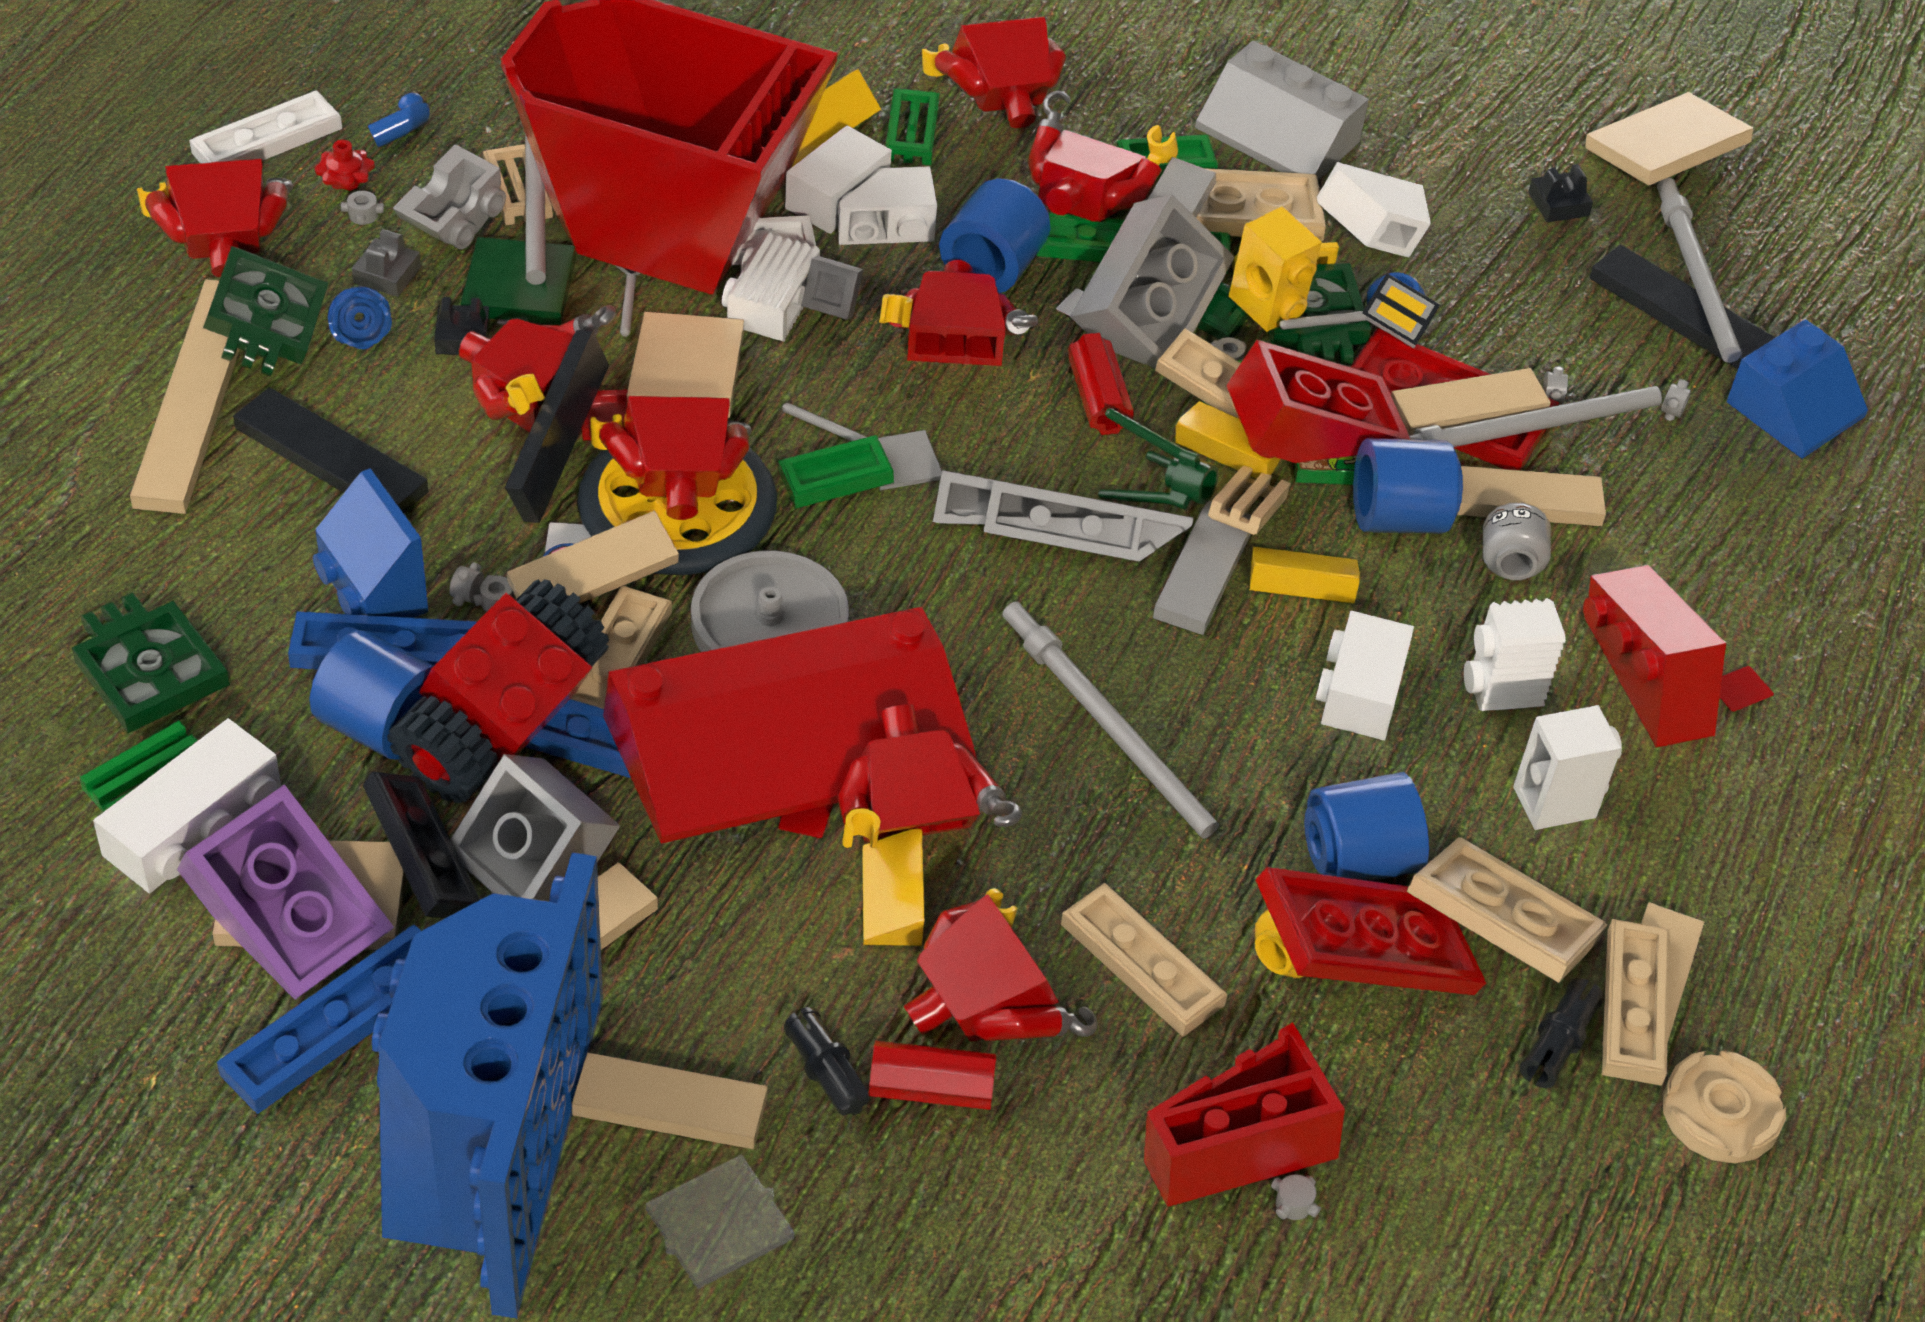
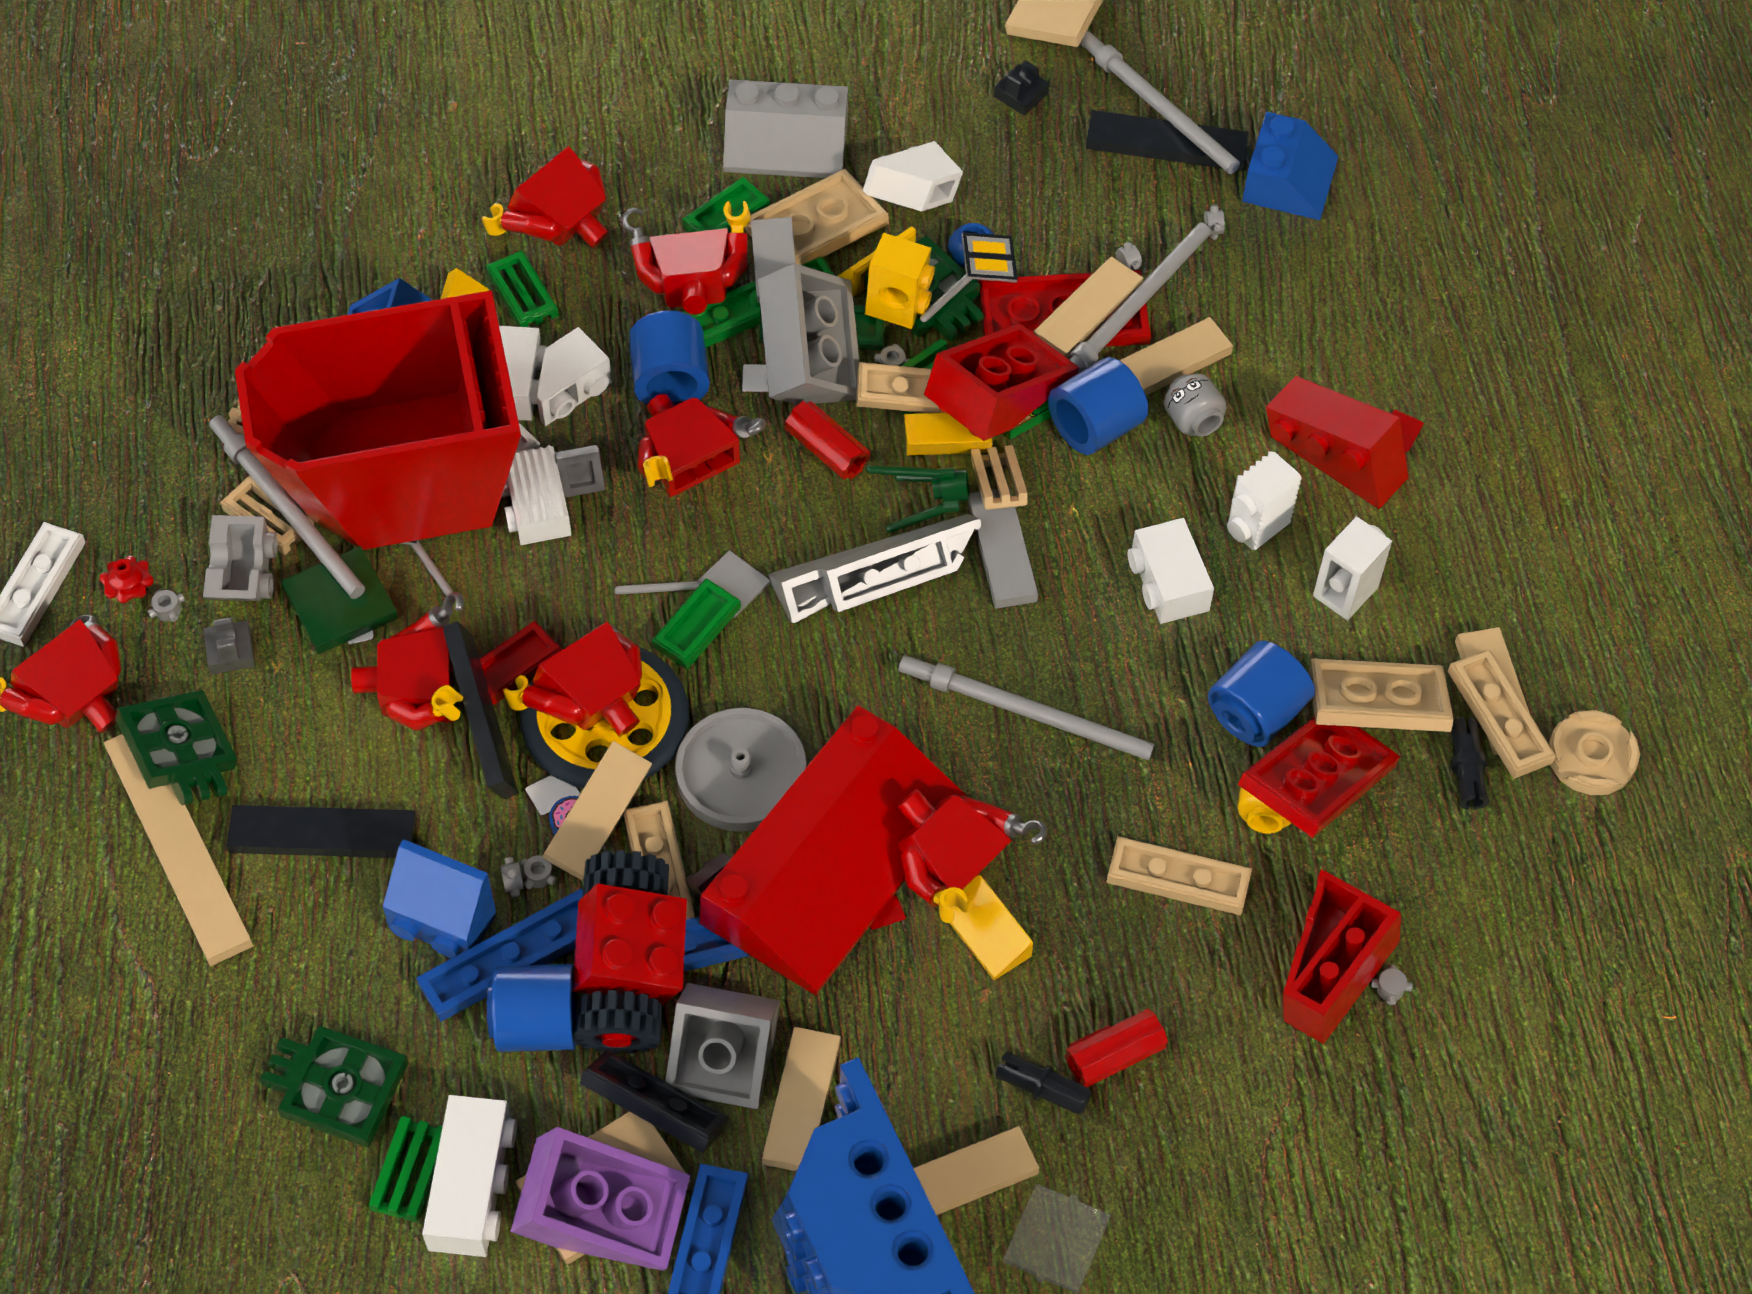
camera: 30 degrees left, 10 degrees up
blue plate [328,286,392,349] -> none
blue arm [367,93,430,147] -> none
black tile [434,297,490,355] -> none
tan tile [627,312,744,418] -> none
red torso [903,888,1098,1042] -> none
yellow slope [1249,546,1360,603] -> none

